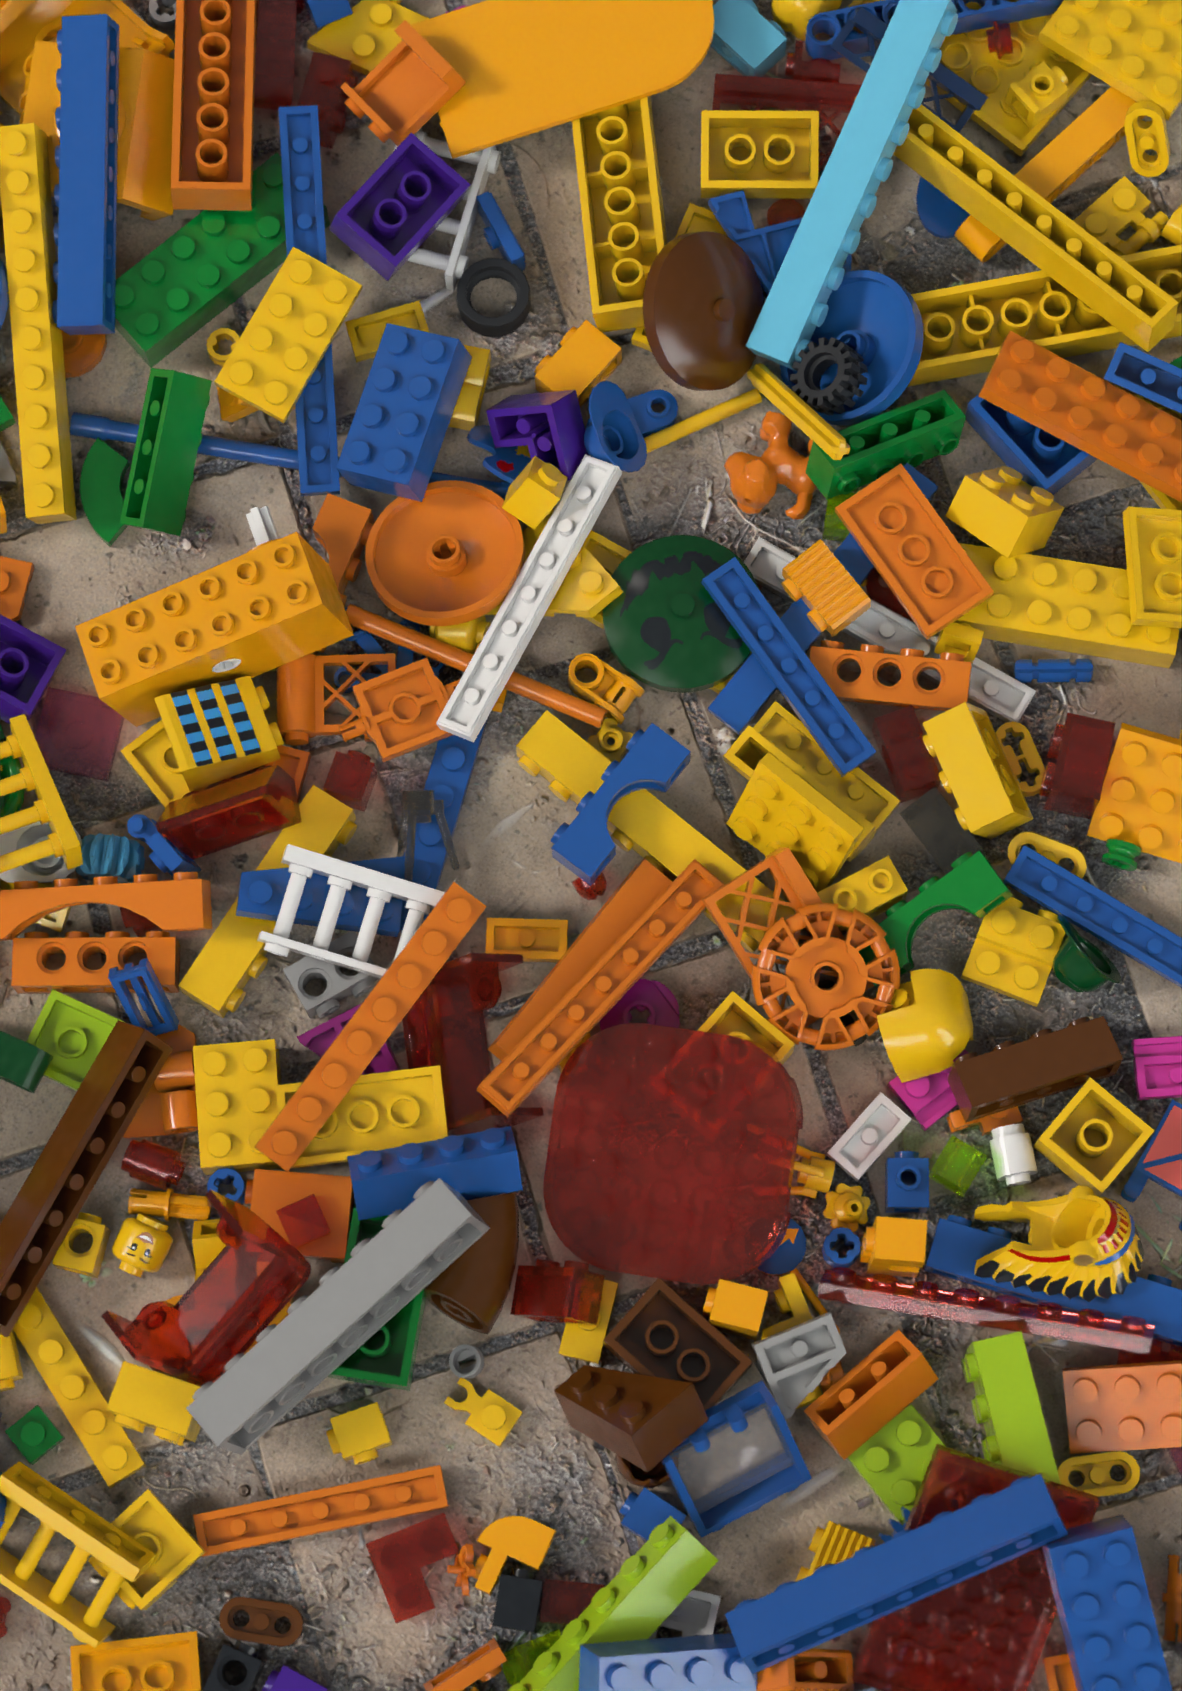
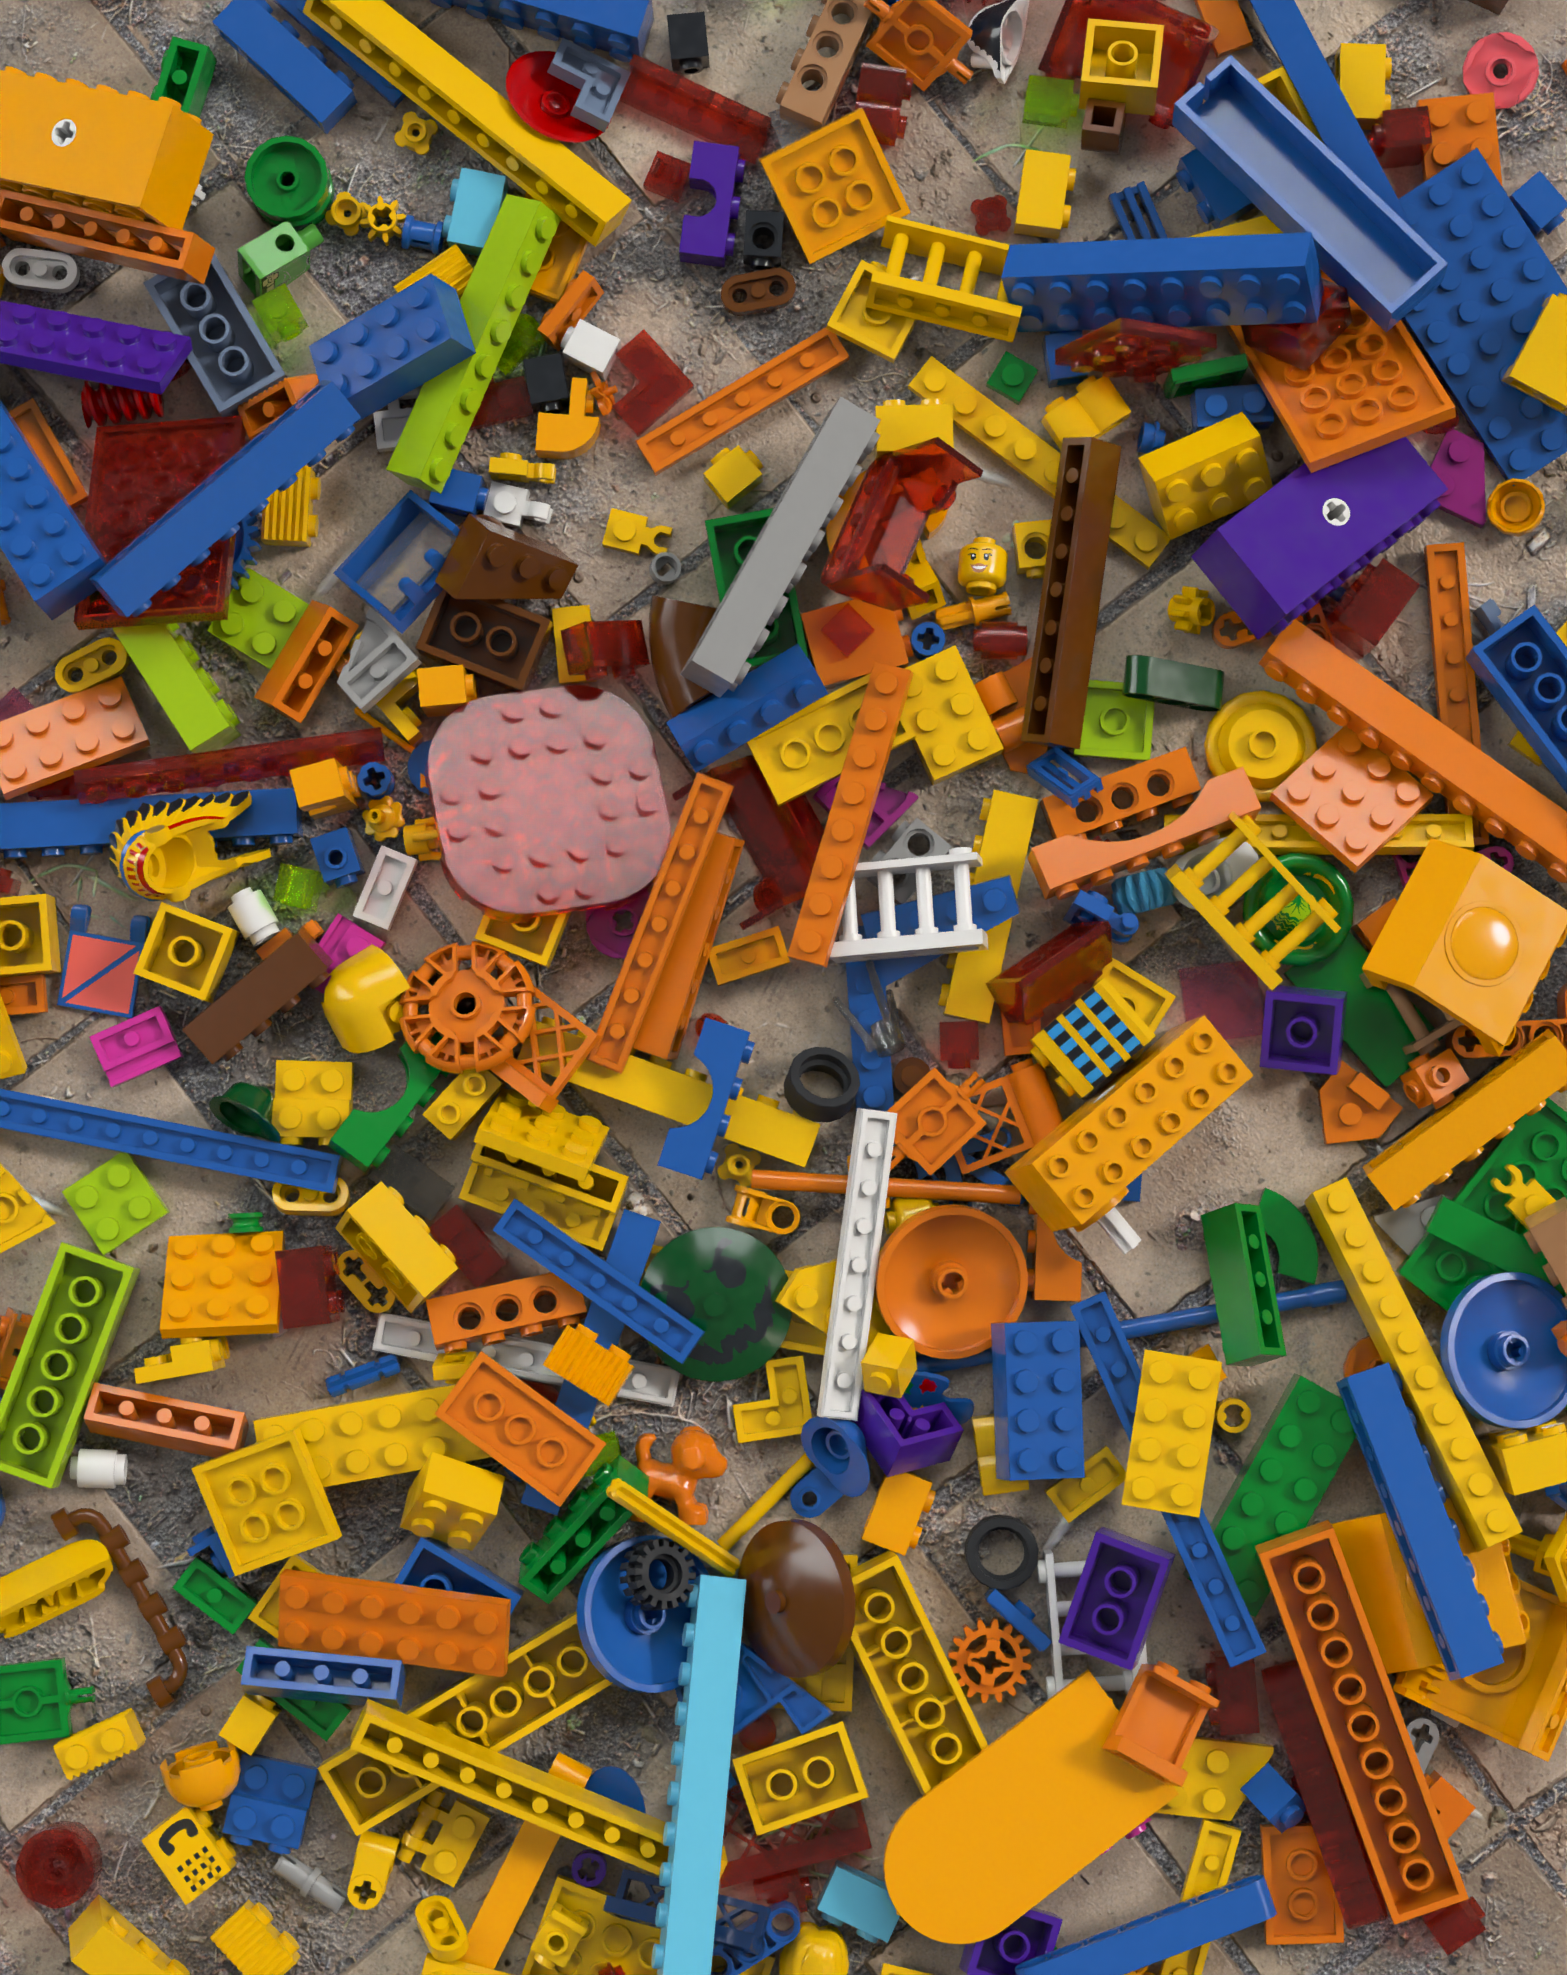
camera: 160 degrees right, 10 degrees up
none -> white plate [483,481,553,529]
none -> yellow plate [489,452,556,484]
none -> white brick [560,319,622,381]
none -> dark purple bush [571,1849,607,1887]
none -> yellow plate [733,1355,812,1443]
none -> black tyre [783,1047,860,1123]
none -> reddish brown plate [893,1057,930,1094]
none -> orange gear [947,1617,1032,1703]

